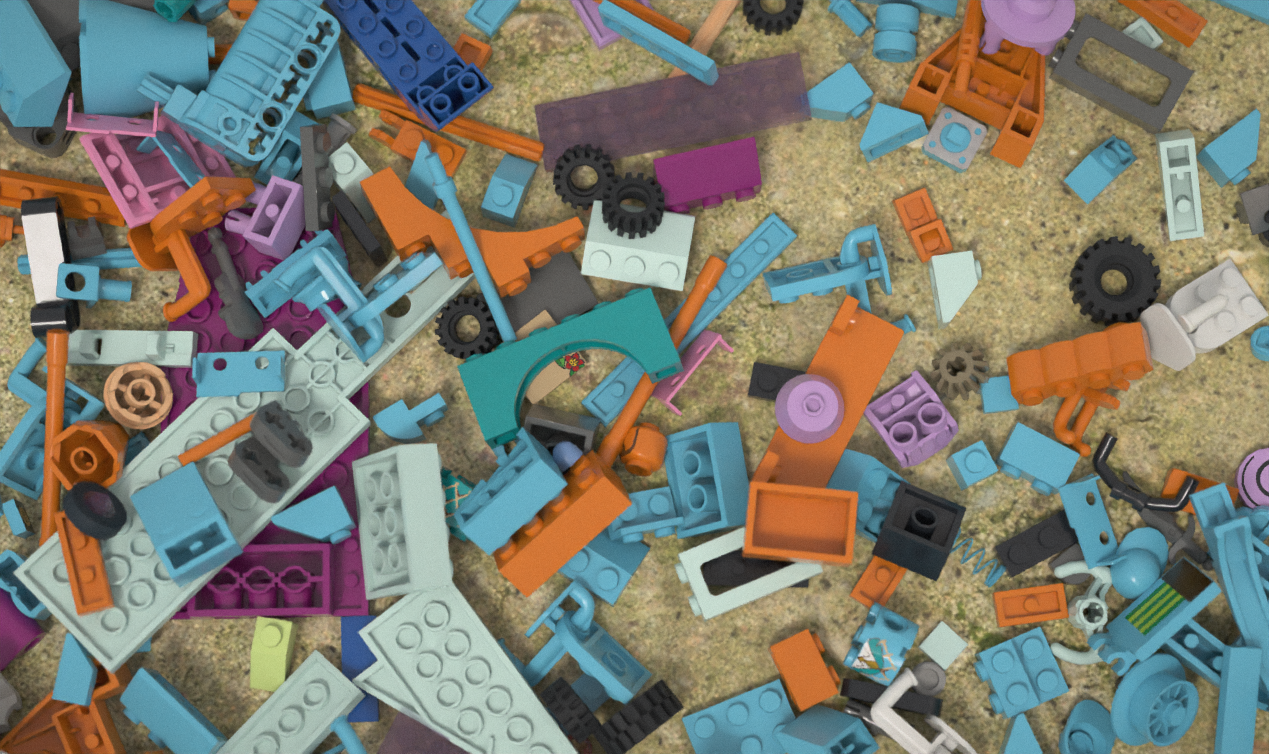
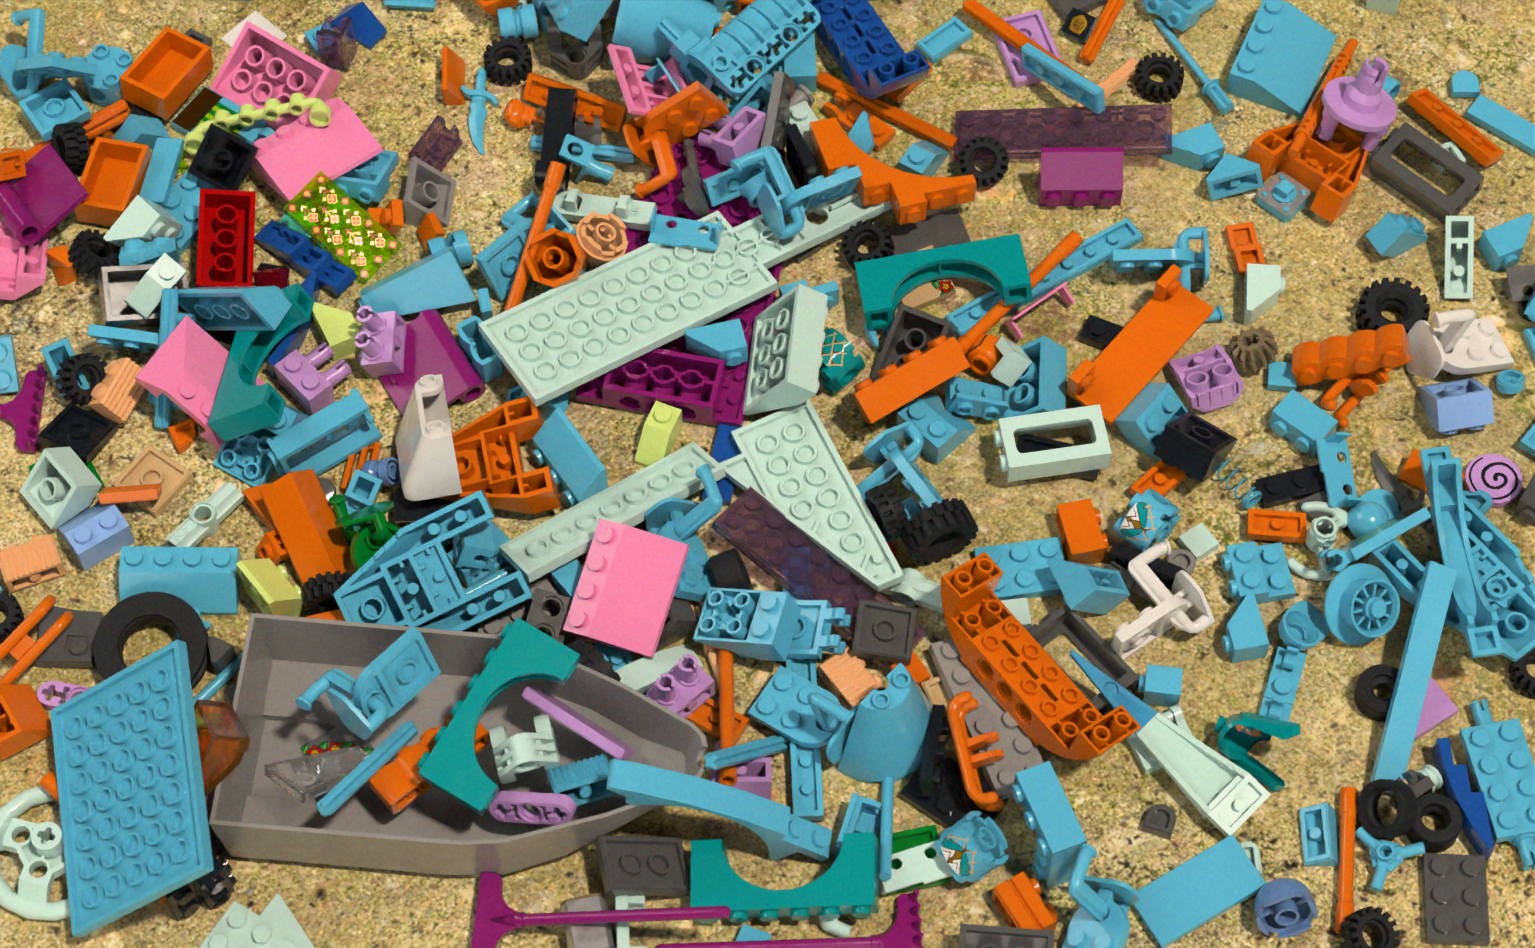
camera: 15 degrees right, 20 degrees down
medium azure tile [52,633,98,706] -> none
orange tile [54,504,115,617] -> none
black wheel [63,481,127,540] -> none
bright pink piece [66,93,159,137] -> none
medium azure slope [130,461,243,588] -> none
orange piece [178,412,256,466] -> none
dark grey piece [228,400,313,503] -> none
medium azure bar [424,152,517,342] -> none
medium azure wedge [454,427,567,556] -> none
medium blue hinge [552,441,583,472] -> none
light aqua slope [581,199,696,291] -> none
black tyre [601,172,665,239] -> none
orange piece [742,481,858,567] -> none
lavender cone [775,374,844,443] -> none
medium azure wheel [872,3,920,63] -> none
medium azure brick [946,440,998,491] -> none
black piece [1092,432,1200,513] -> none
none -> light aqua panel [990,336,1032,387]
none -> light blue slope [1418,377,1494,435]

